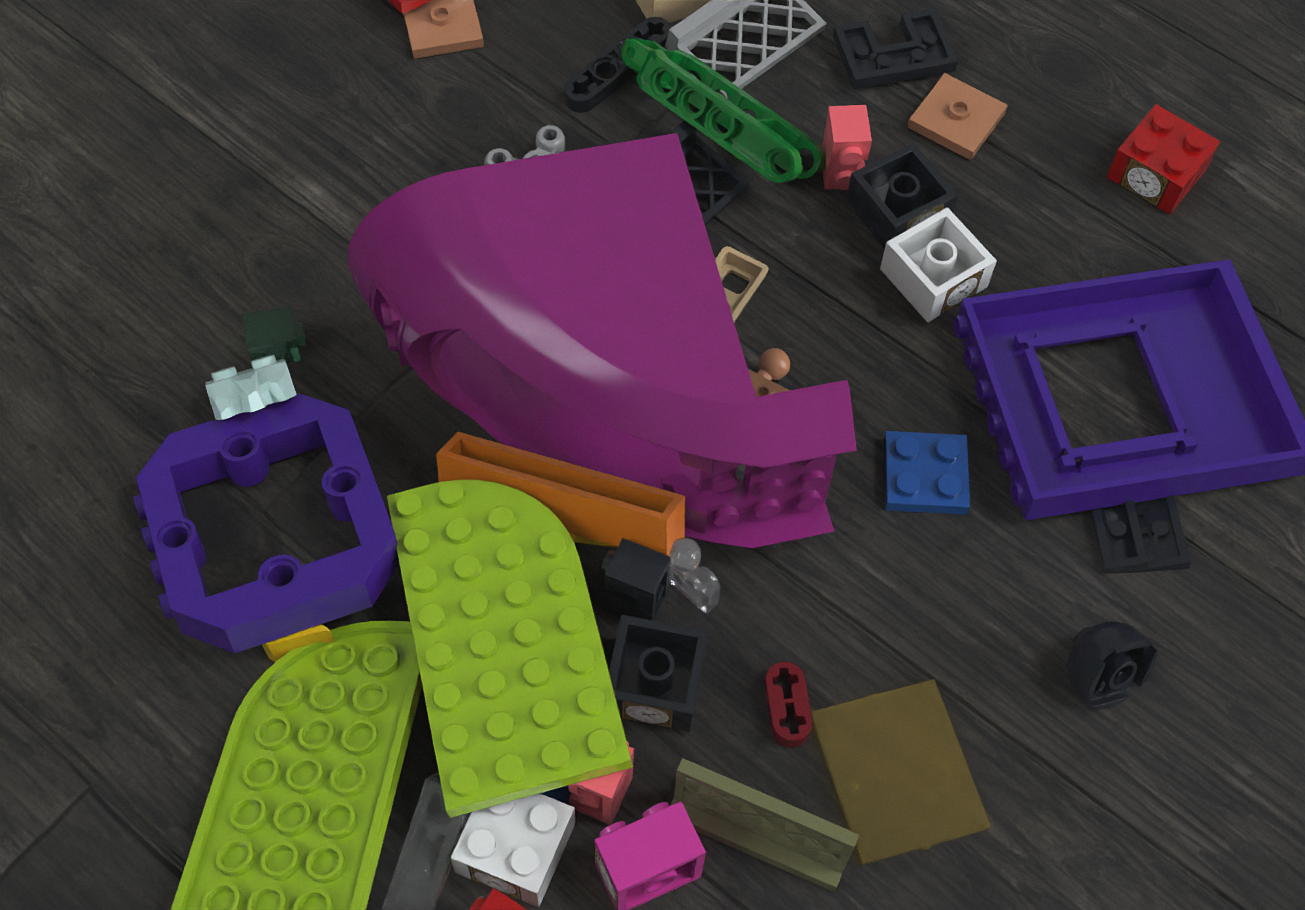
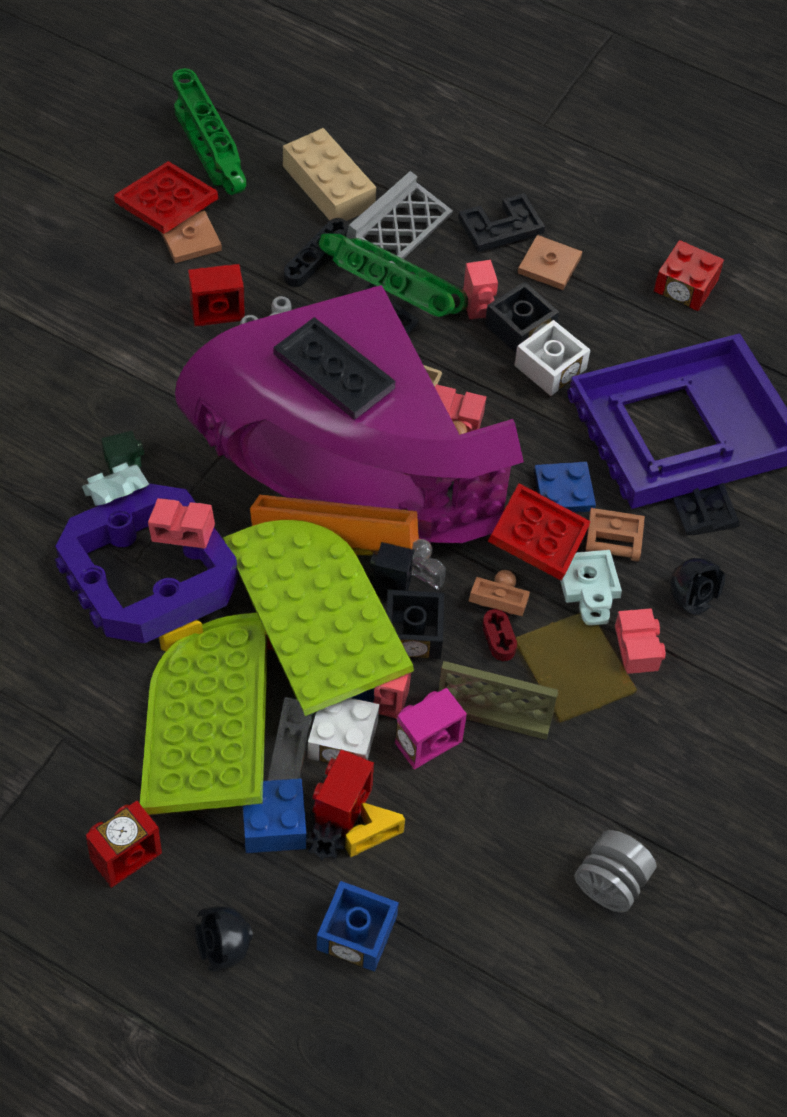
camera: 10 degrees left, 5 degrees down
none -> coral brick [148,498,215,549]
none -> red brick [188,264,245,326]
none -> black plate [273,317,396,420]
none -> coral brick [435,384,486,432]
none -> nougat plate [469,570,530,616]
none -> red plate [488,483,591,581]
none -> light aqua plate [560,550,622,625]
none -> nougat plate [585,508,645,562]
none -> coral brick [615,608,666,674]

